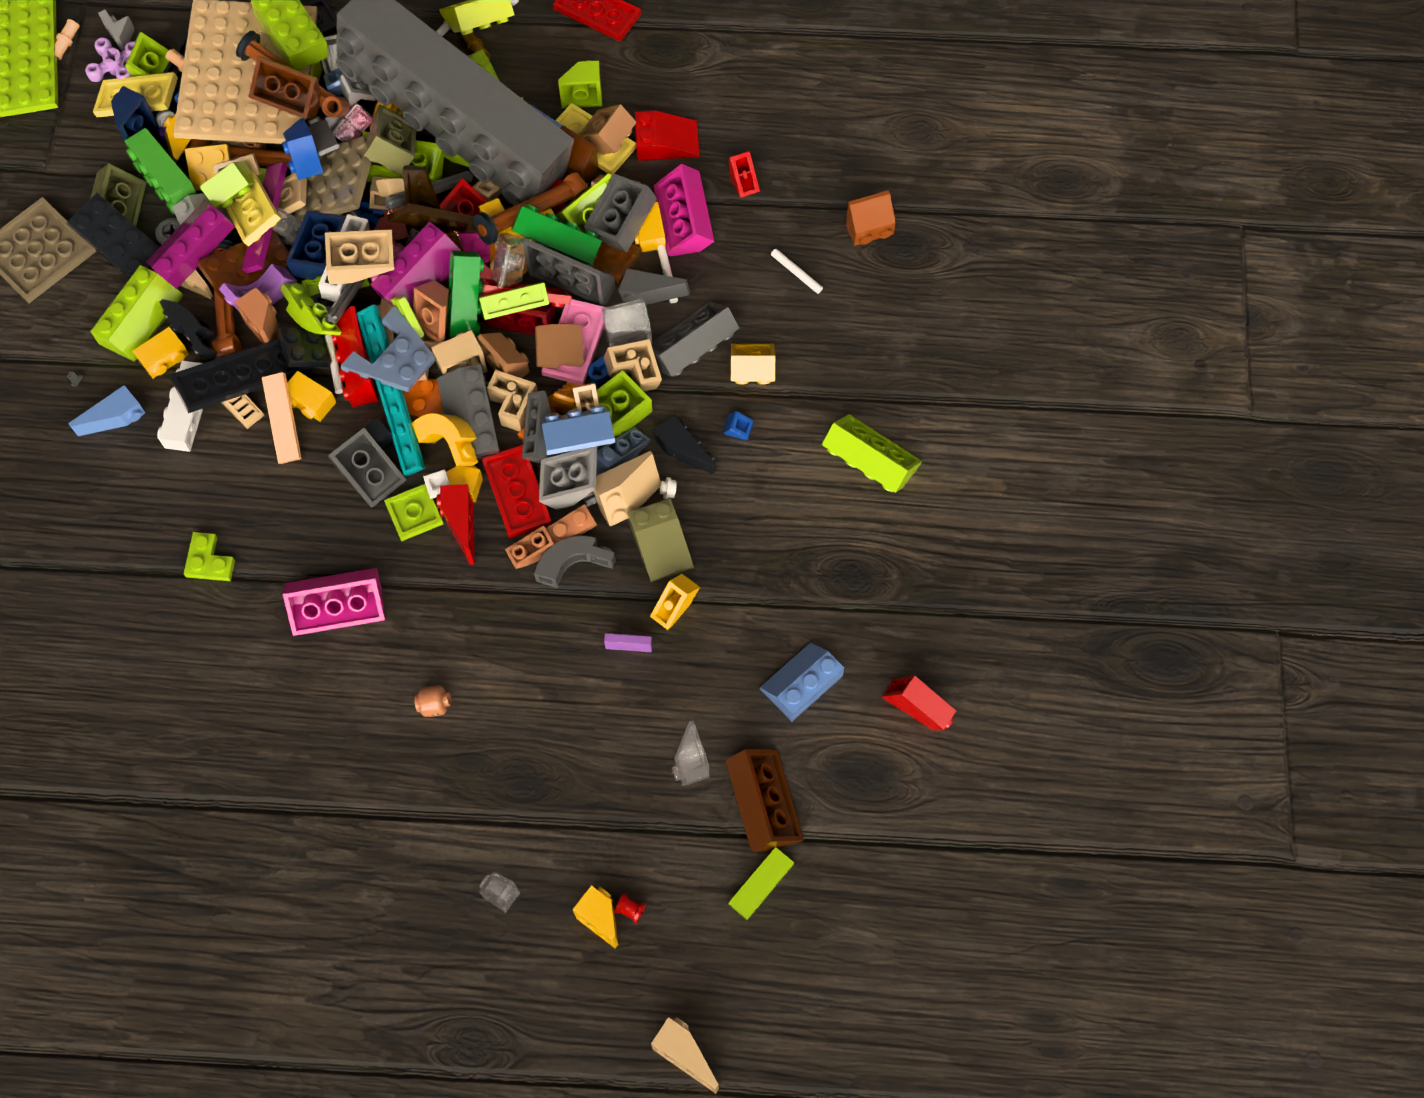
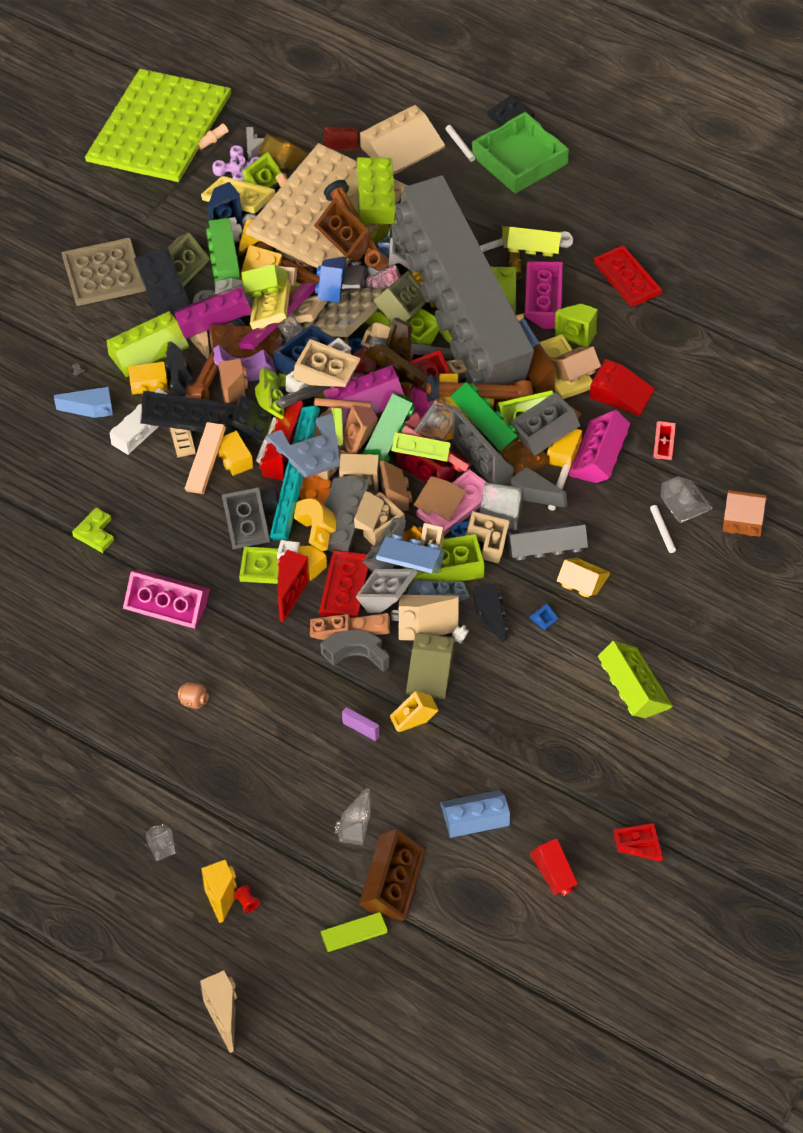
camera: 30 degrees right, 15 degrees down
none -> white plate [230,217,242,243]
none -> clear yellow slope [258,134,309,171]
none -> nougat bar [314,398,371,408]
none -> tan slope [354,491,384,532]
none -> dark pink slope [525,262,563,329]
none -> red wing [613,823,663,861]
none -> clear slope [661,476,712,523]

